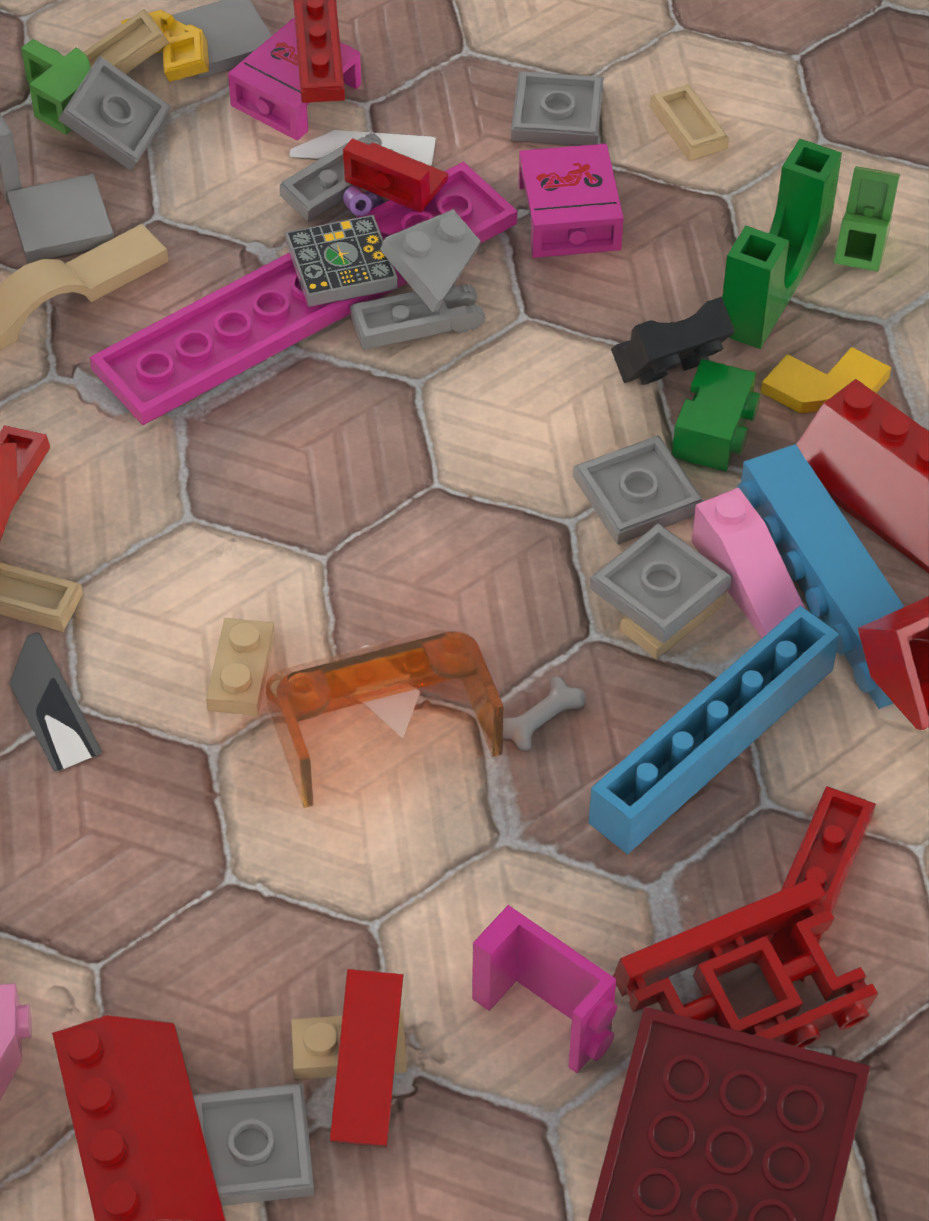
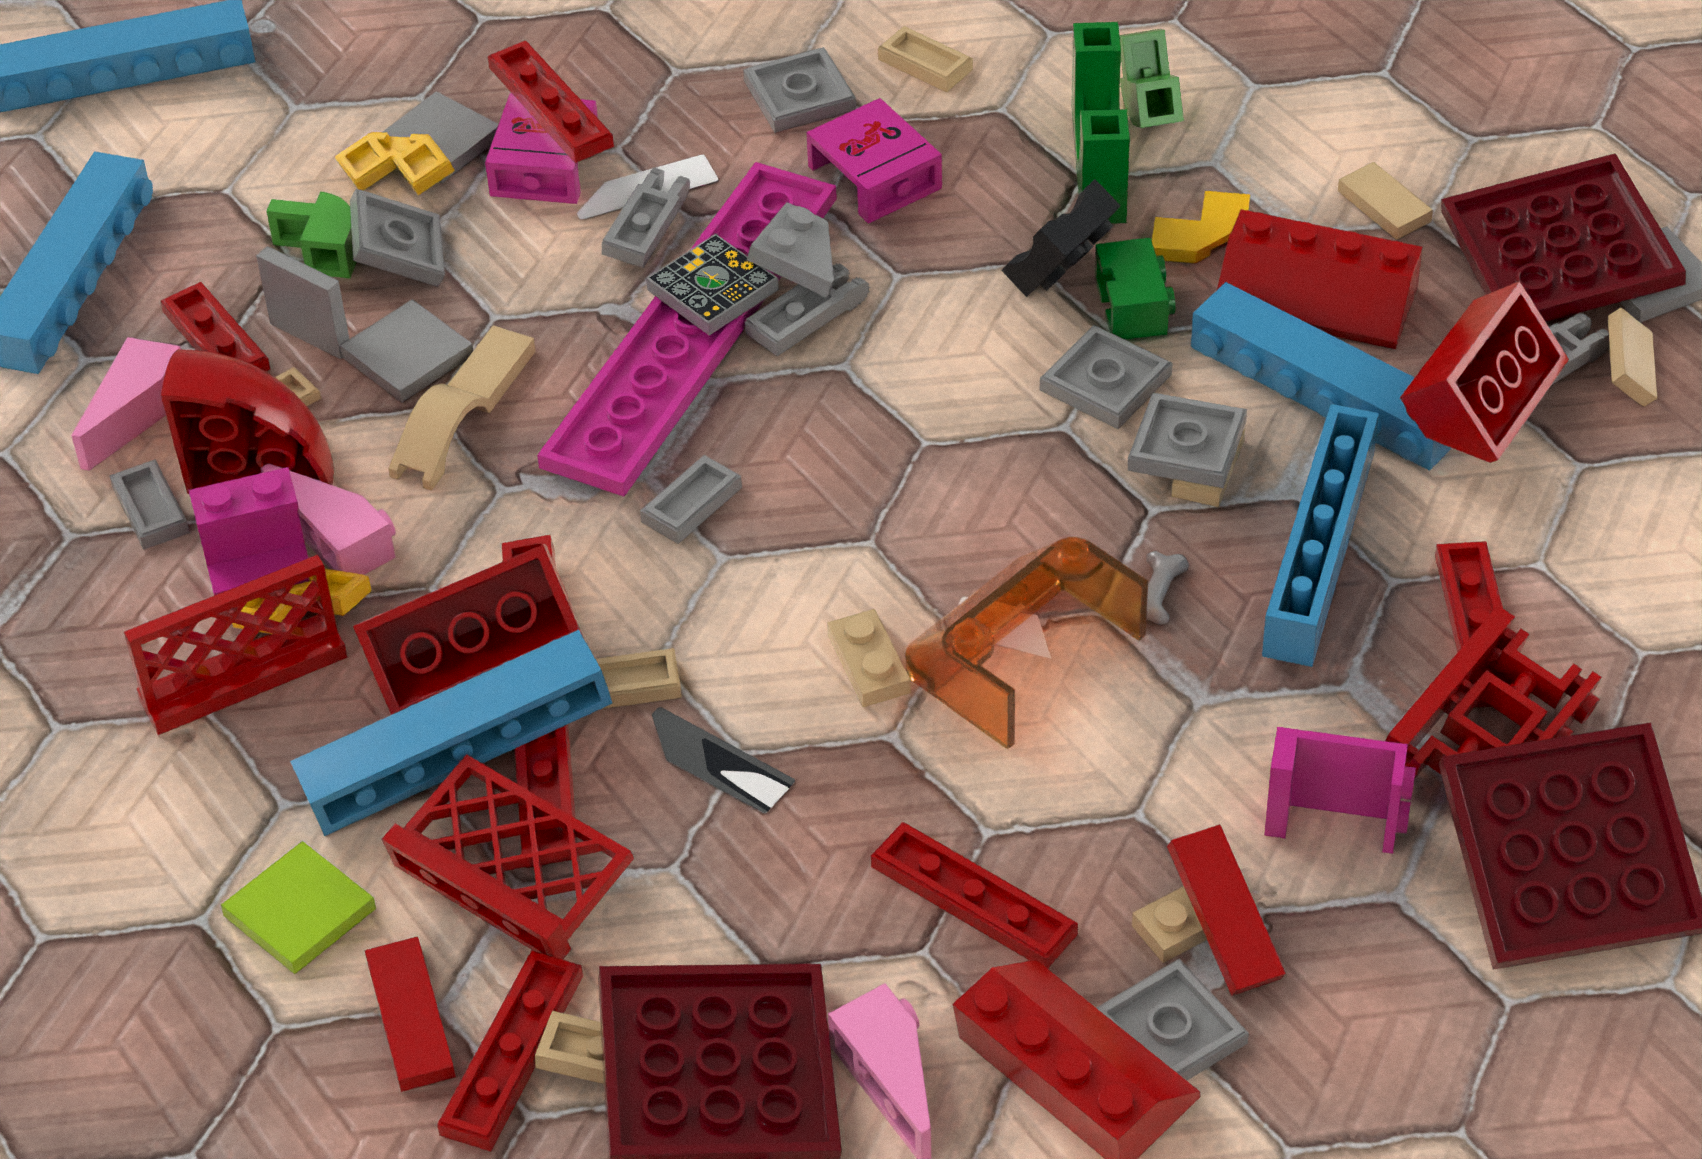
camera: 25 degrees left, 5 degrees down
tan tile [83,9,169,74] -> none
red panel [343,138,448,213] -> none
medium lavender arm [343,186,385,216] -> none
bright pink slope [692,487,805,638] -> none
none -> light grey tile [640,455,742,544]
none -> red tile [871,822,1078,969]

